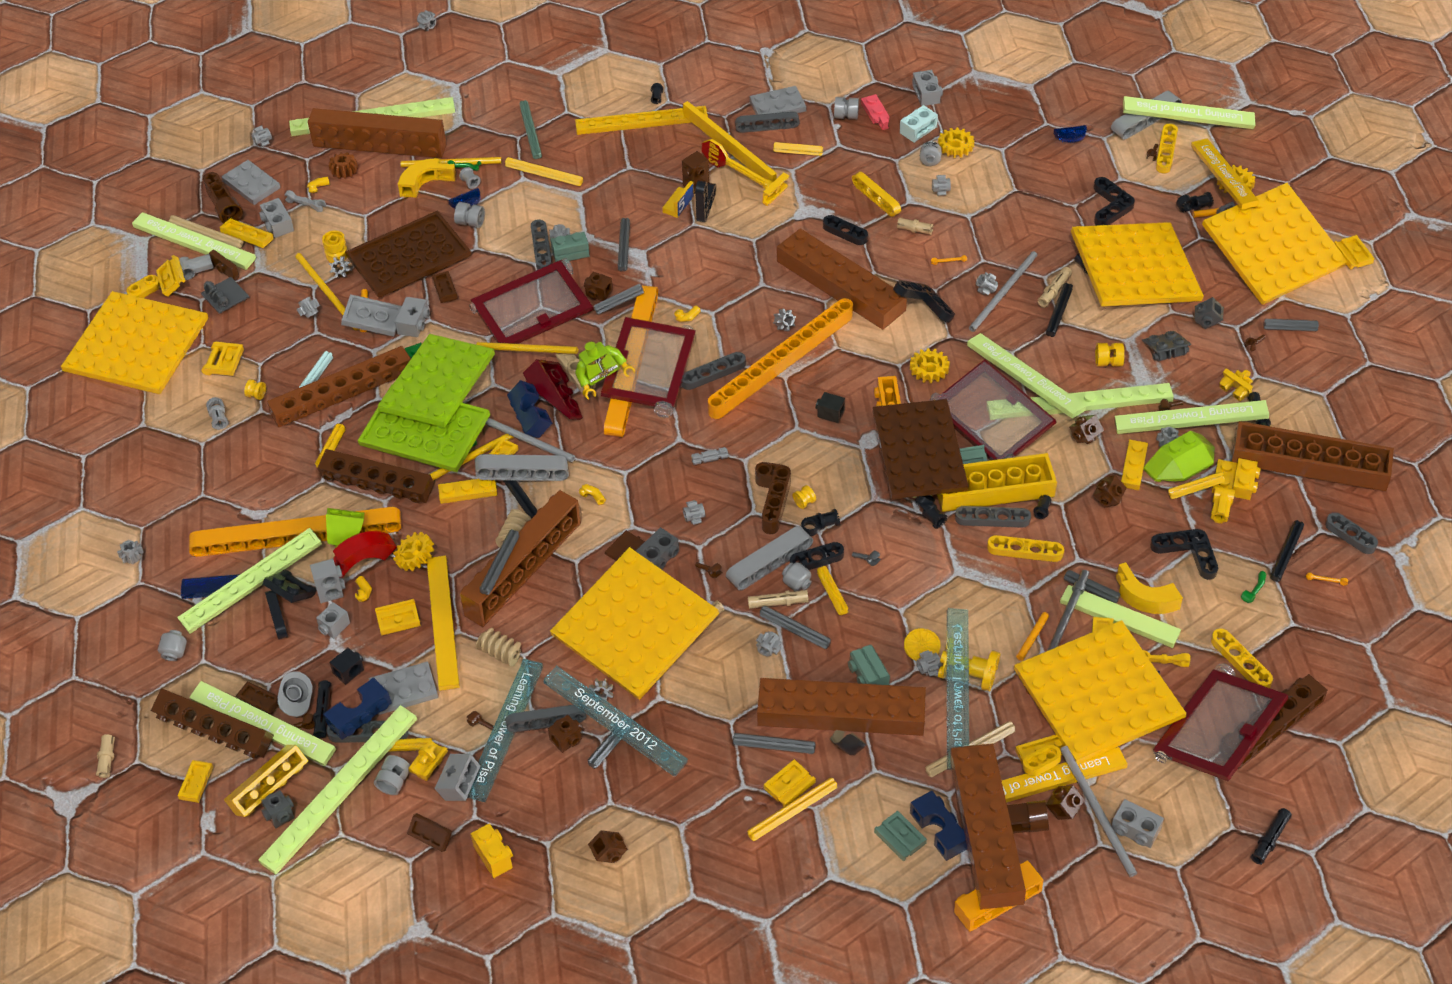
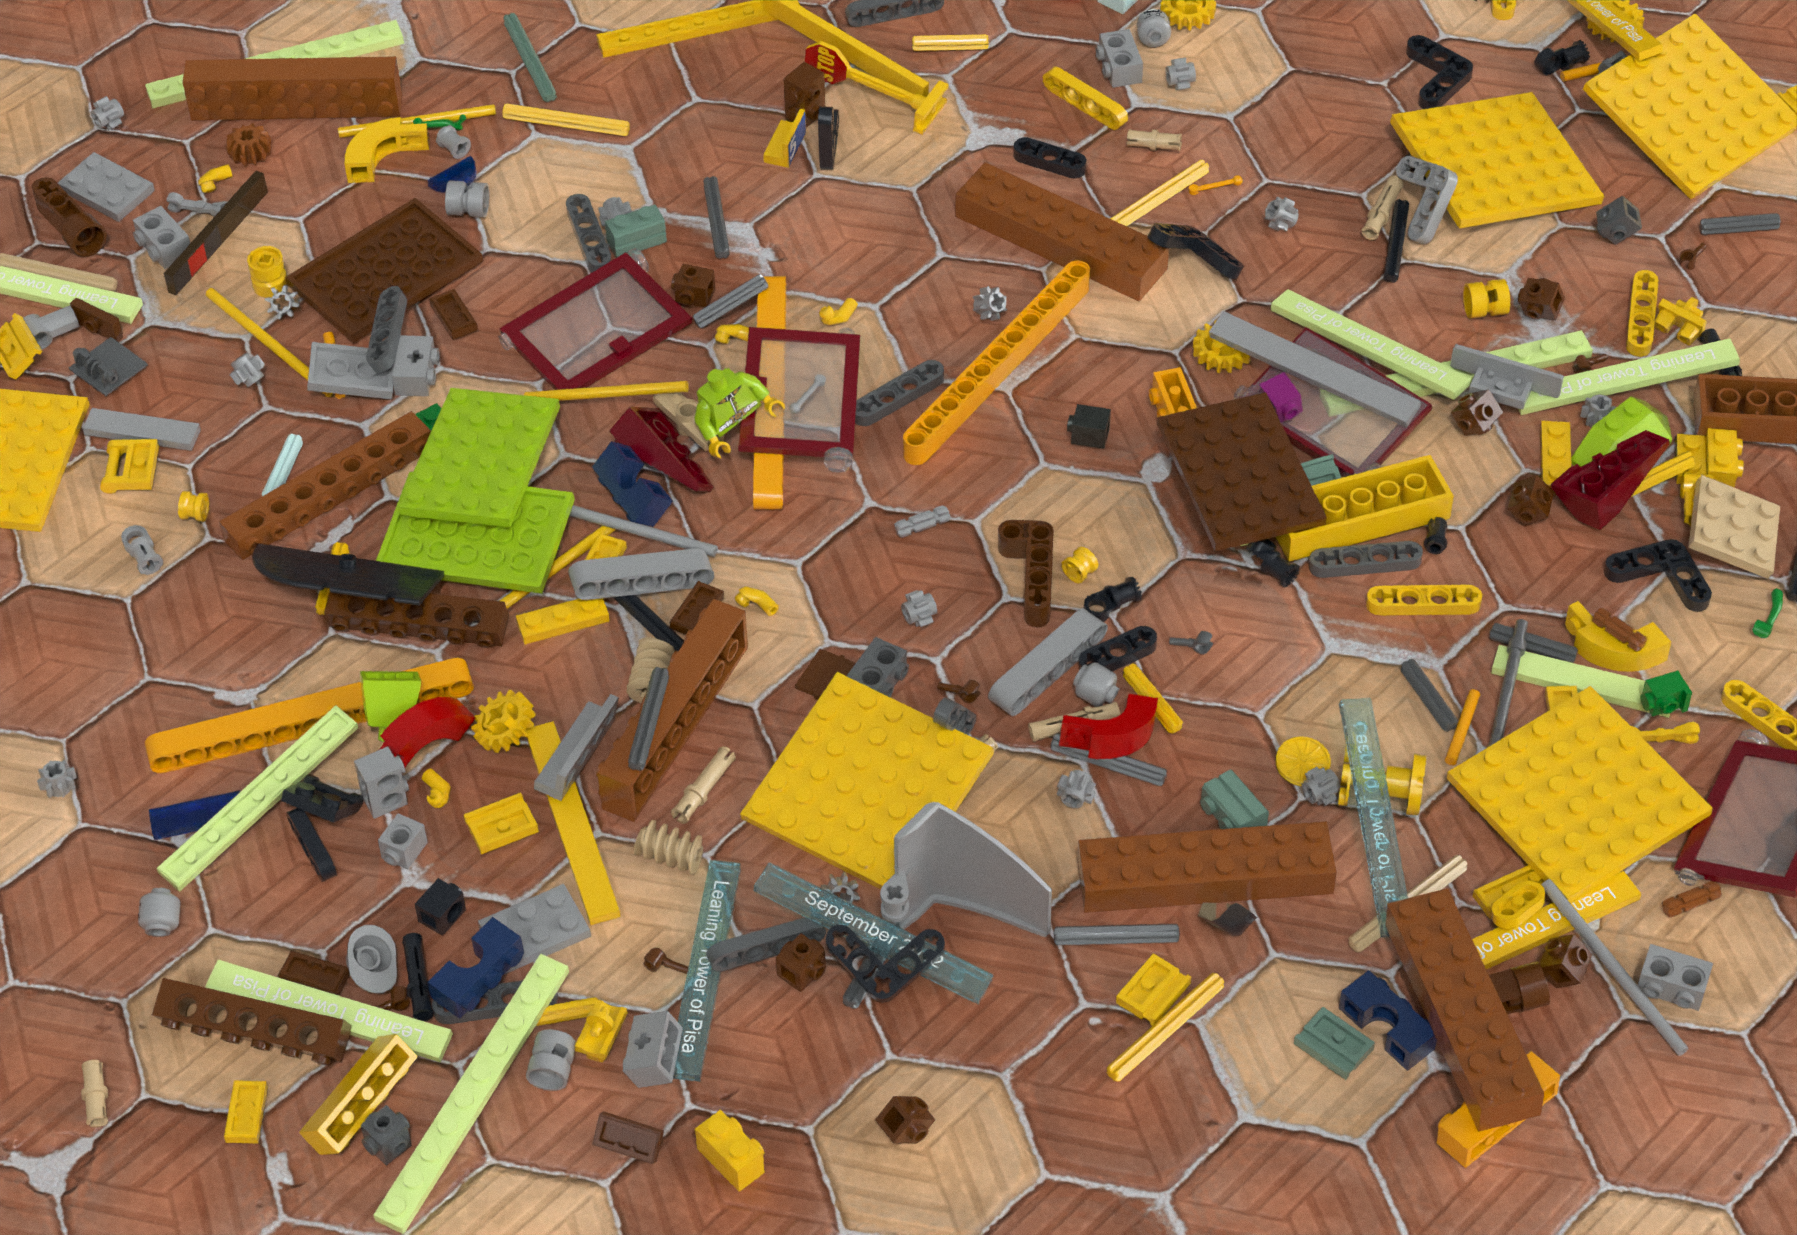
camera: 10 degrees left, 0 degrees up
yellow plate [220,218,273,248] -> none
light grey piece [969,251,1038,332] -> none
dark grey hinge [1142,331,1191,361] -> none
none -> light grey tile [82,408,201,451]
none -> dark brown tile [164,171,268,295]
none -> black door [252,544,444,606]
none -> dark grey beam [366,286,407,373]
none -> light grey fence [534,694,619,801]
none -> reddish brown plate [669,581,724,634]
none -> tan pin [671,746,736,824]
none -> yellow arm [715,324,749,344]
none -> light grey hinge [789,374,826,414]
none -> black beam [826,925,945,1003]
none -> light grey panel [880,802,1052,937]
none -> dark grey beam [933,697,977,735]
none -> red arch [1059,694,1158,759]
none -> light grey brick [1095,29,1143,88]
none -> yellow axle [1110,160,1209,226]
none -> light grey tile [1209,311,1421,428]
none -> magenta brick [1259,372,1303,422]
none -> light grey beam [1396,156,1458,245]
none -> dark grey axle [1401,659,1458,732]
none -> light grey bracket [1450,344,1564,410]
none -> reddish brown brick [1518,278,1565,321]
none -> dark red wedge [1551,430,1670,530]
none -> dark orange axle [1592,608,1647,652]
none -> yellow beam [1626,270,1659,357]
none -> green brick [1640,670,1692,717]
none -> dark orange axle [1662,881,1722,918]
none -> tan plate [1688,475,1780,579]

